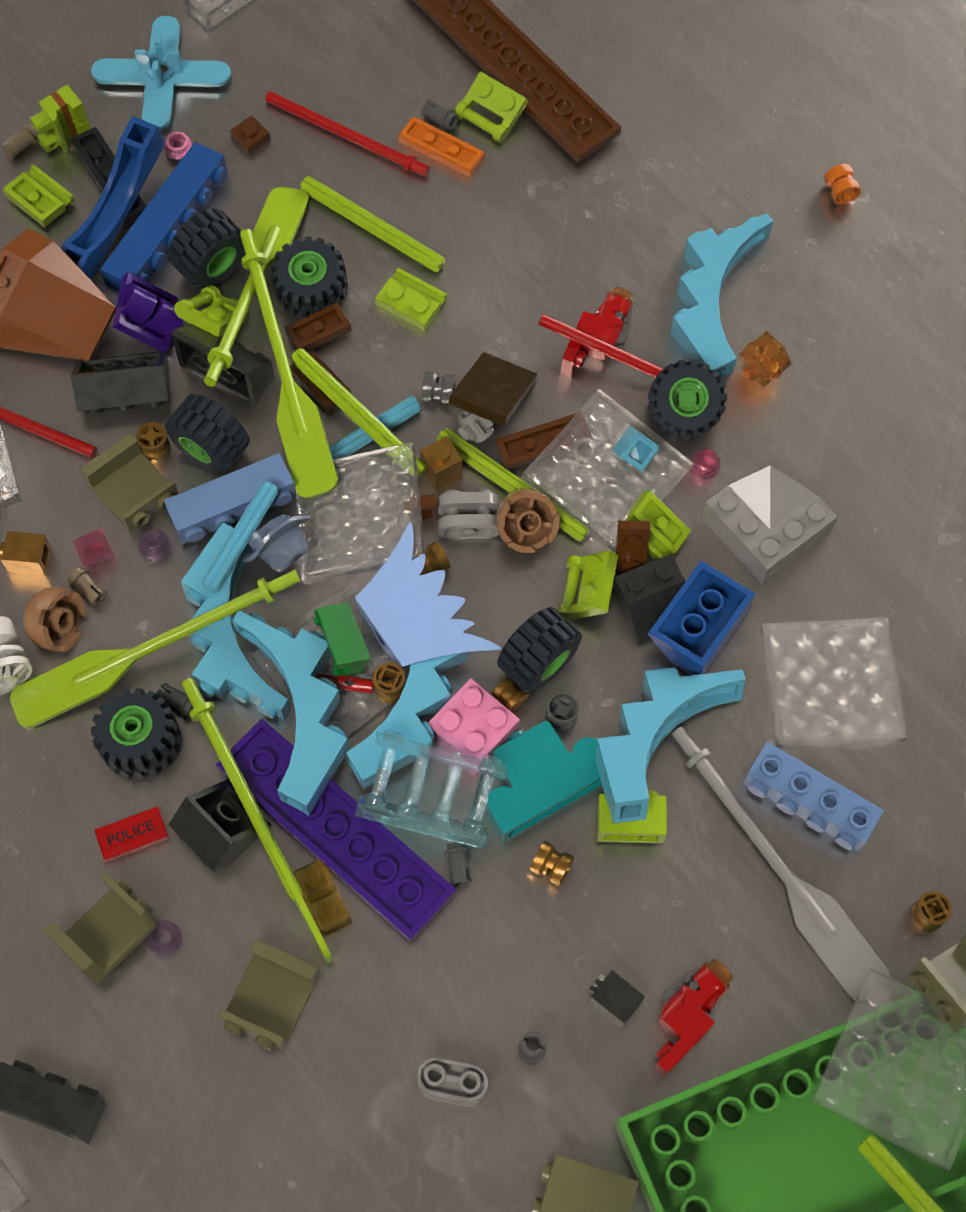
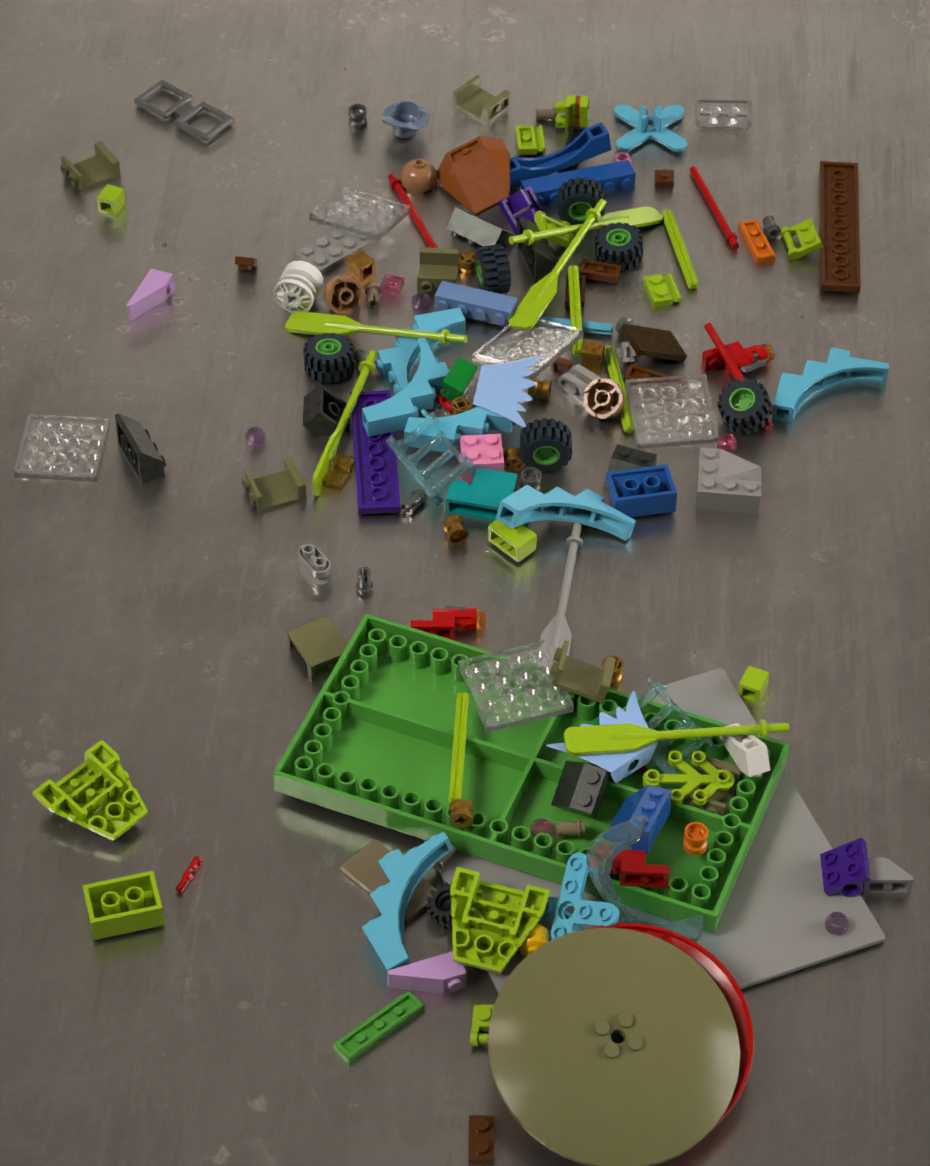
camera: 45 degrees right, 20 degrees down
olive panel [43,872,158,986] -> none
red tile [94,806,170,863] -> none
medium azure axle [202,481,278,593] -> none
sand blue hat [242,514,311,573] -> none
lime plate [557,550,618,620] -> none
pearl dark grey brick [588,970,645,1029] -> none
medium azure slope [613,425,660,472] -> none
reddish brown plate [615,520,650,576] -> none
lime plate [625,490,691,560] -> none
clear orange brick [739,331,792,387] -> none
medium blue brick [743,742,884,852] -> none
clear plate [761,618,907,749] -> none

